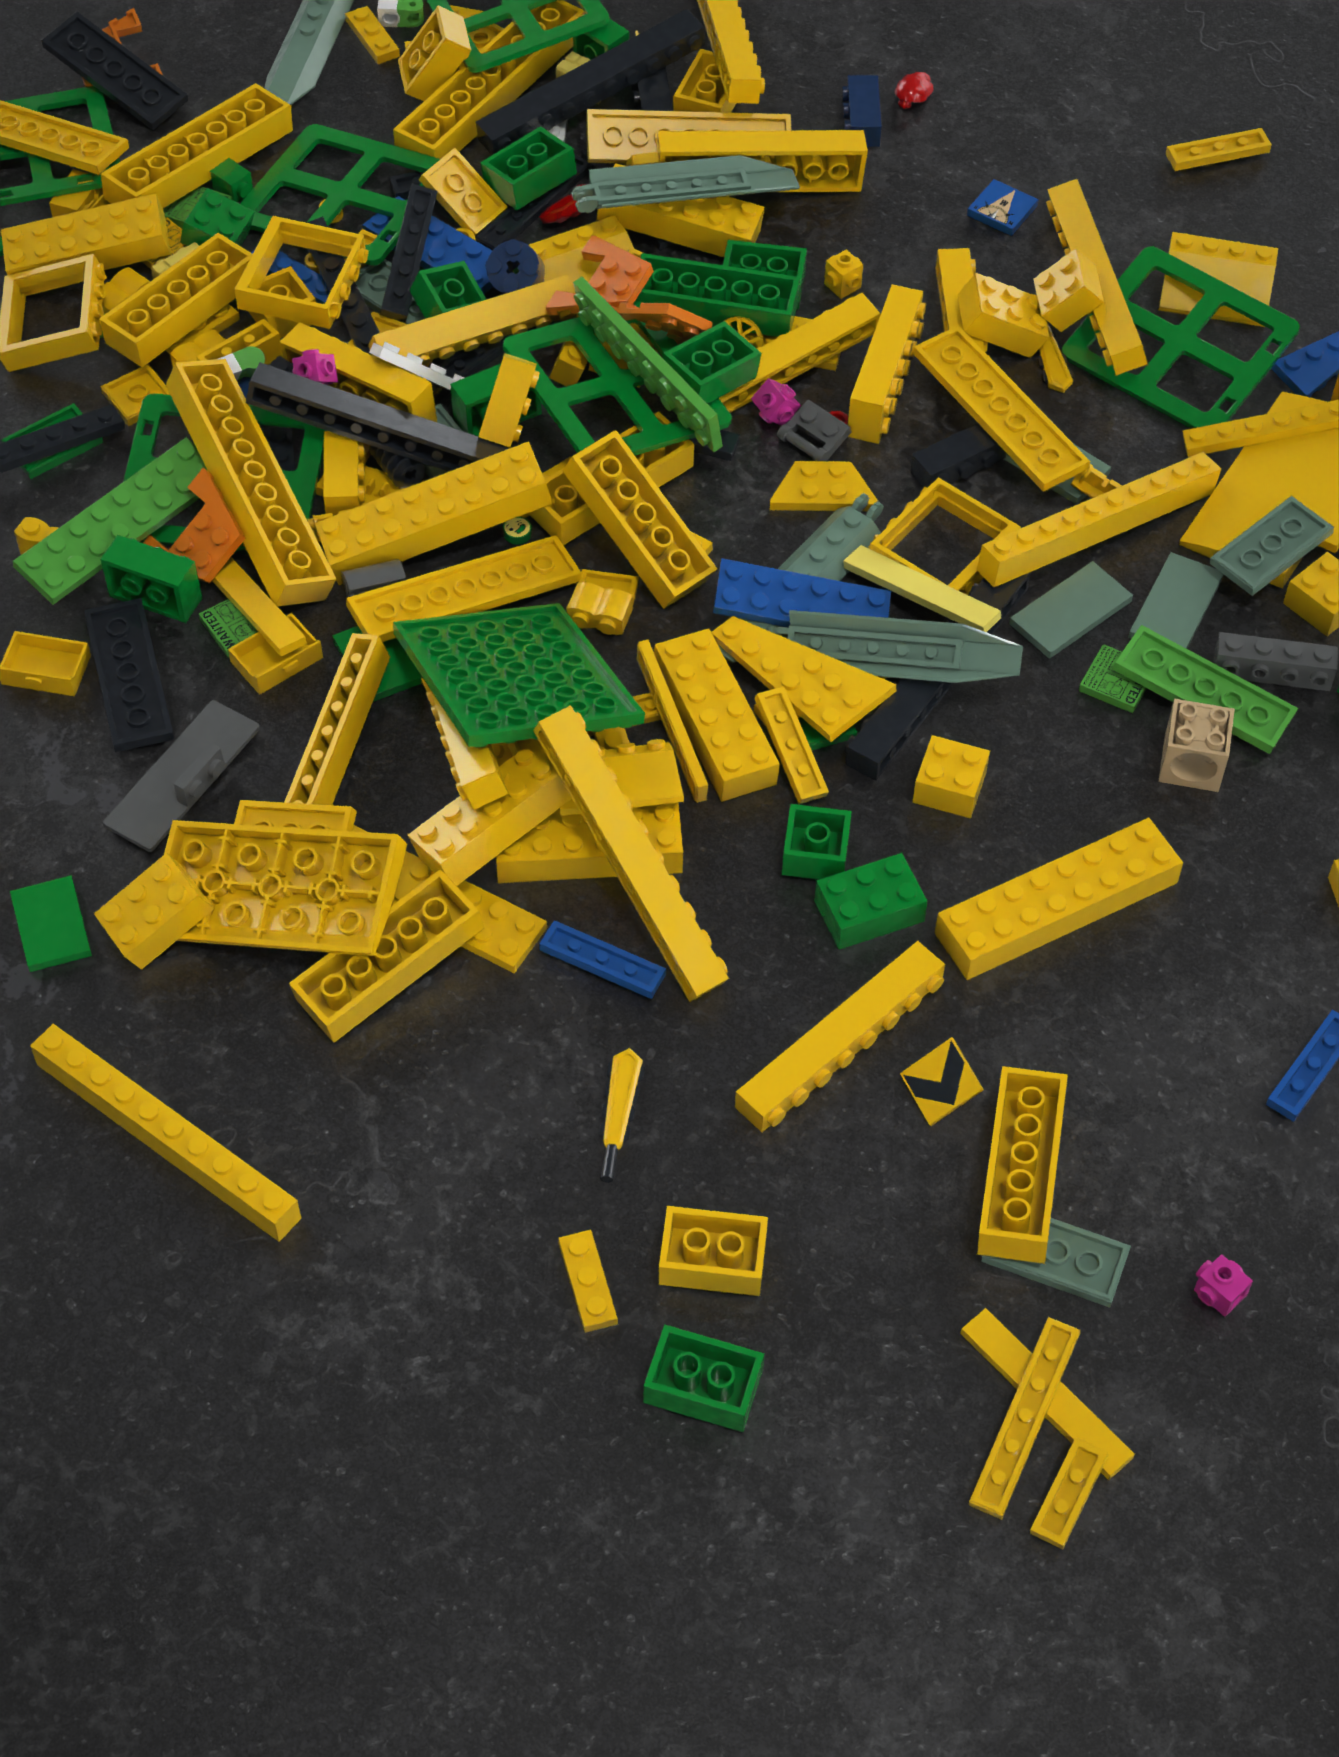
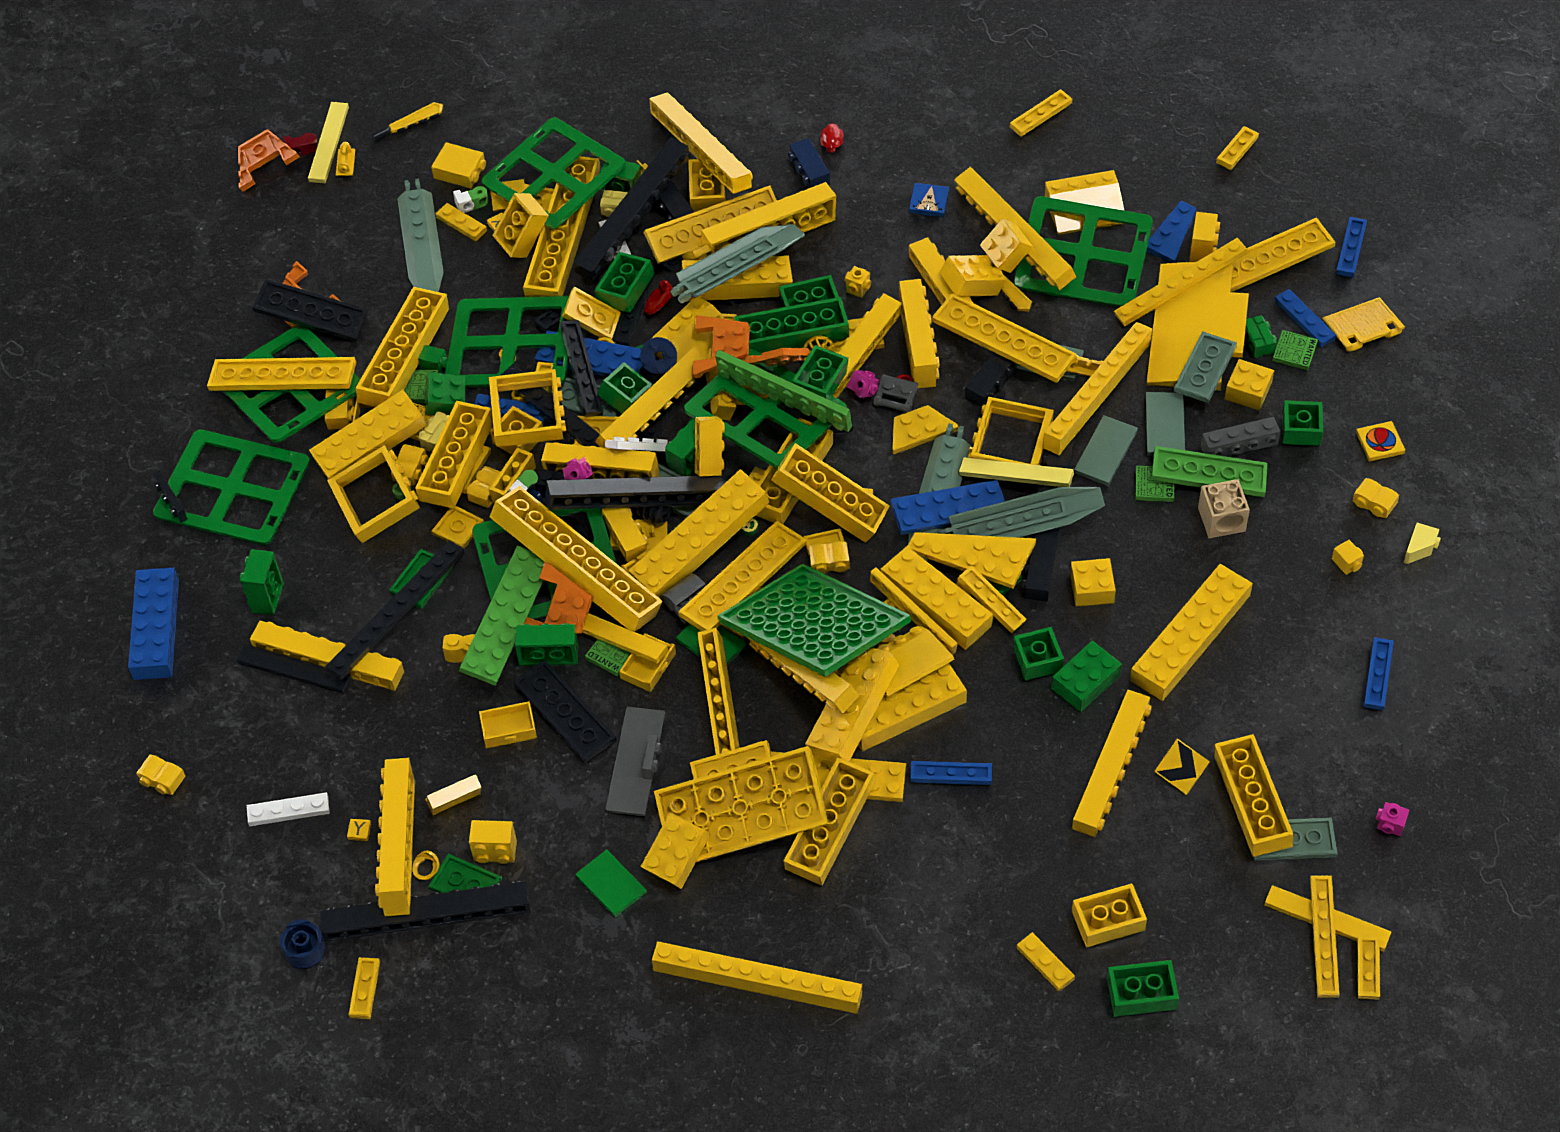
camera: 20 degrees left, 0 degrees up
yellow brick [533,705,729,1002] -> none
yellow sword [600,1048,645,1183] -> none

